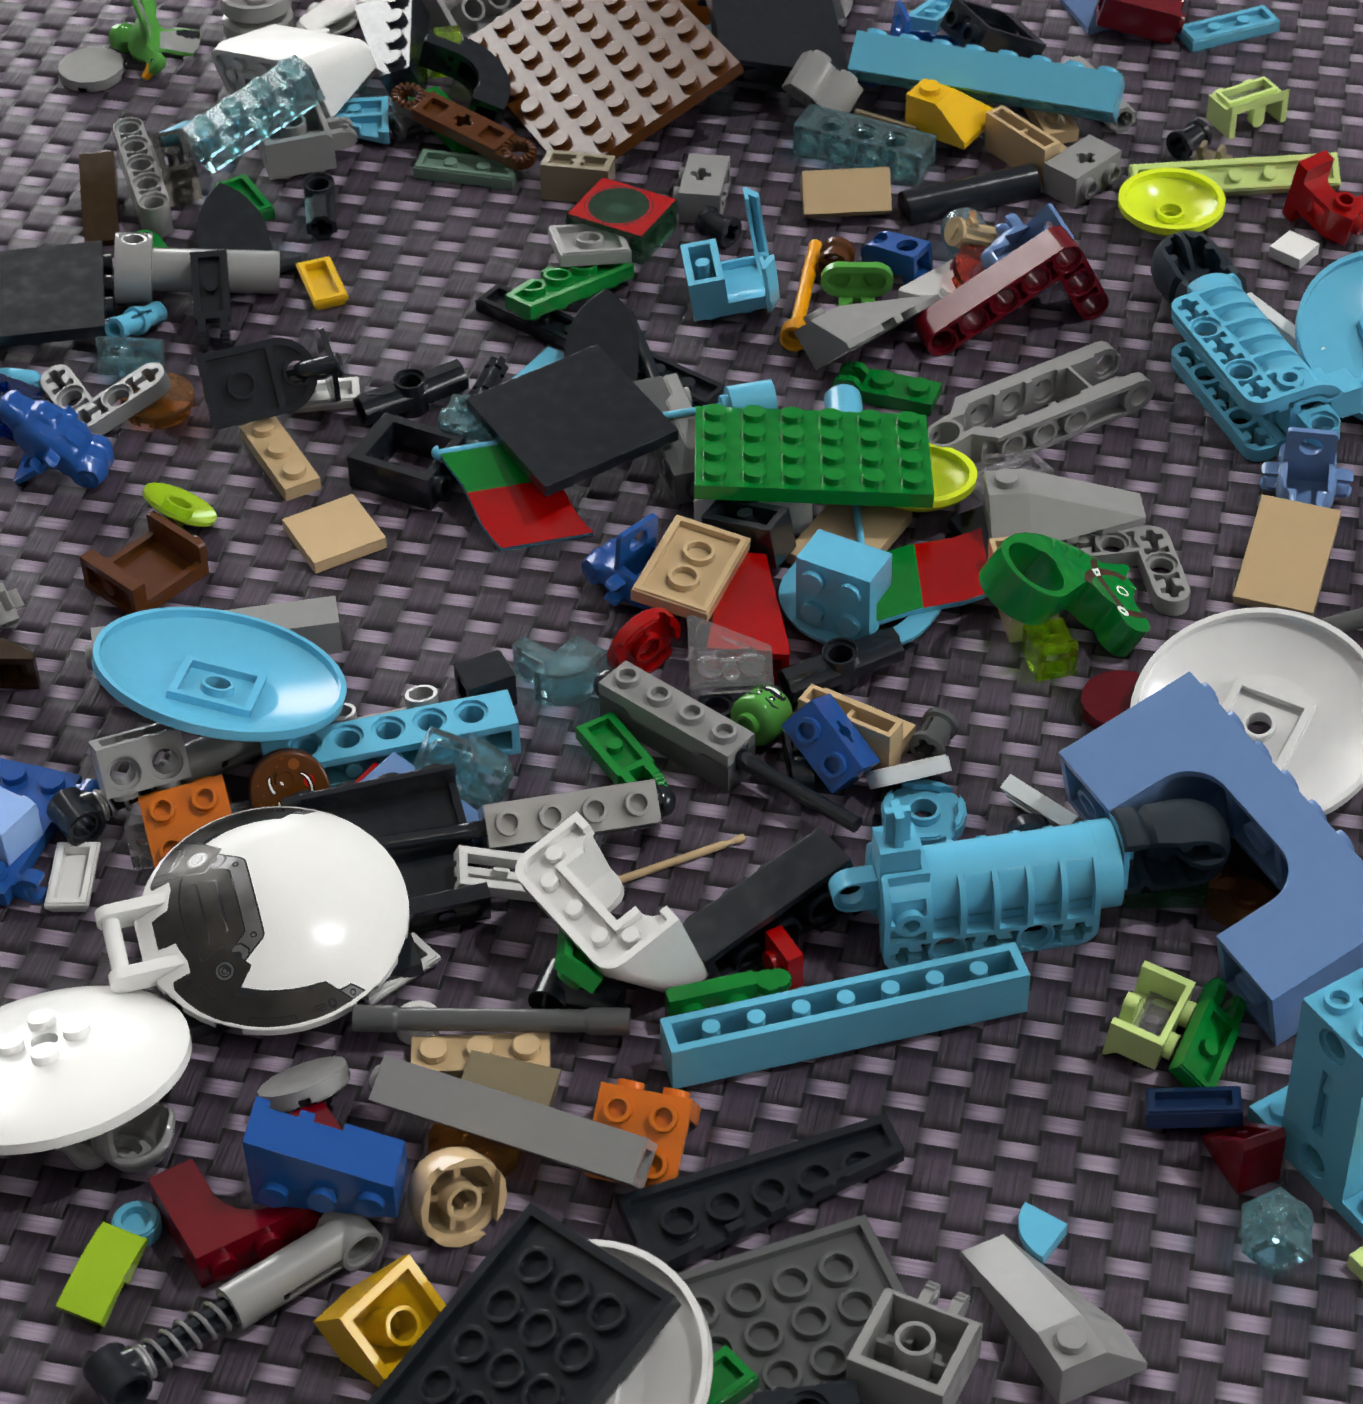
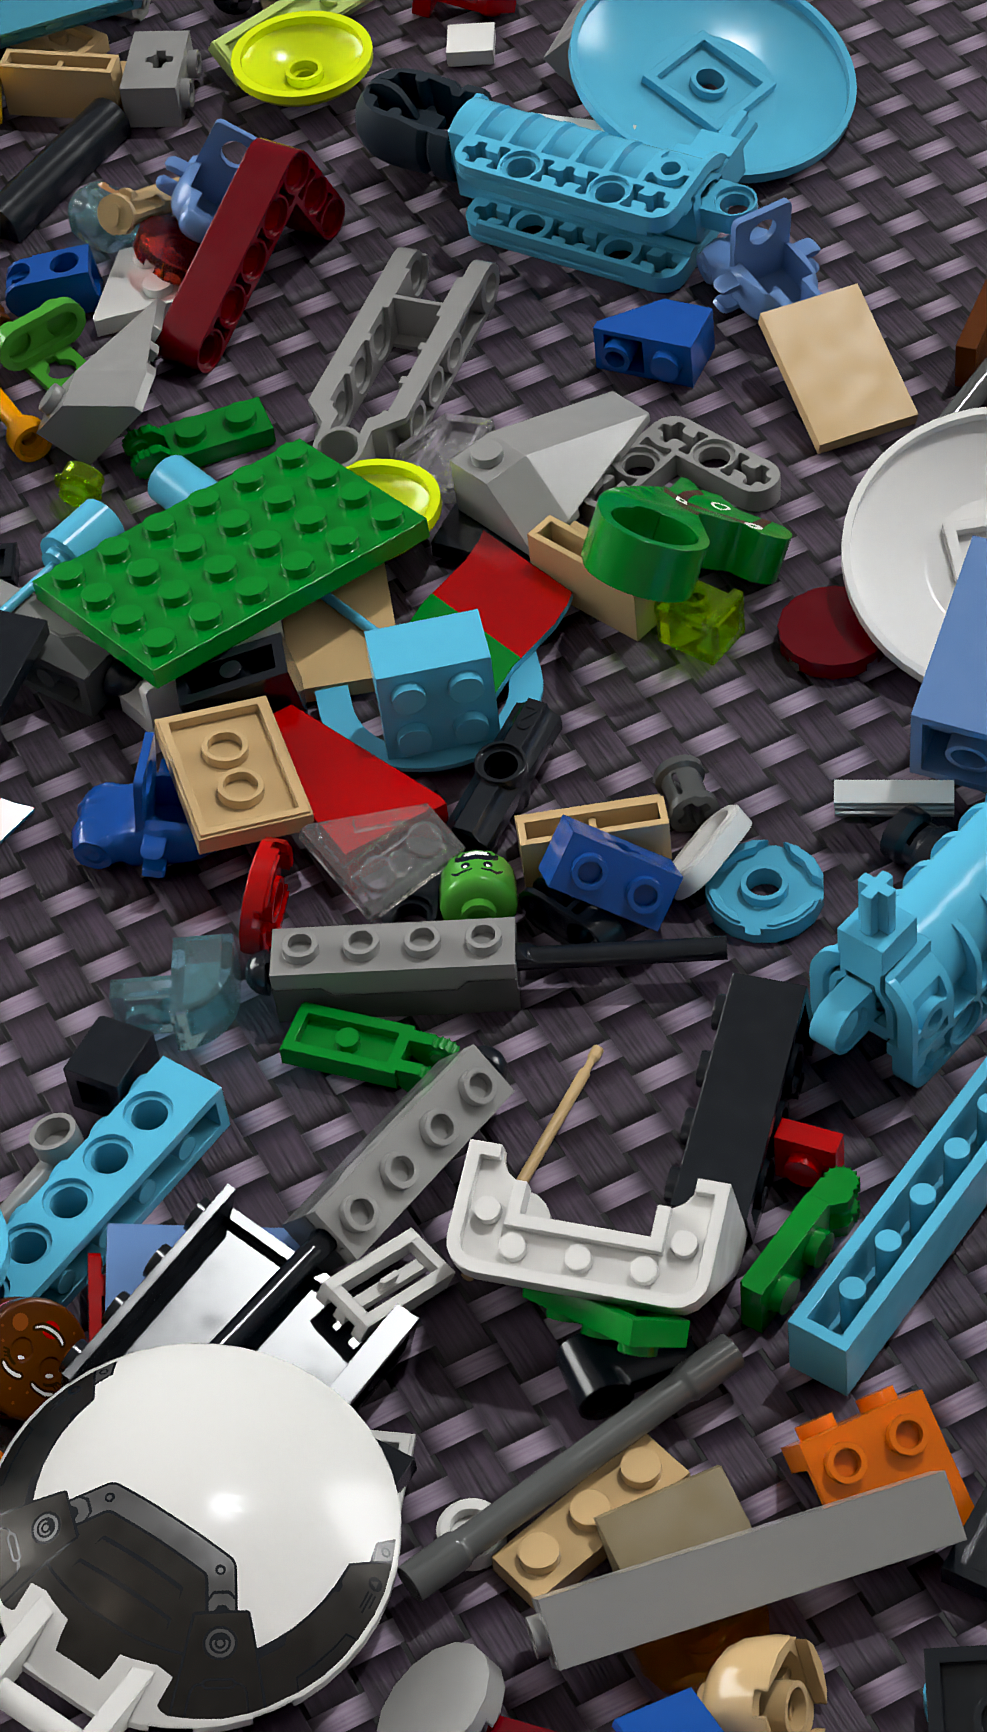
camera: 35 degrees left, 5 degrees up
clear light blue brick [413,726,514,806] -> none
none -> clear neon green plate [54,461,105,508]
none -> blue slope [593,299,715,388]

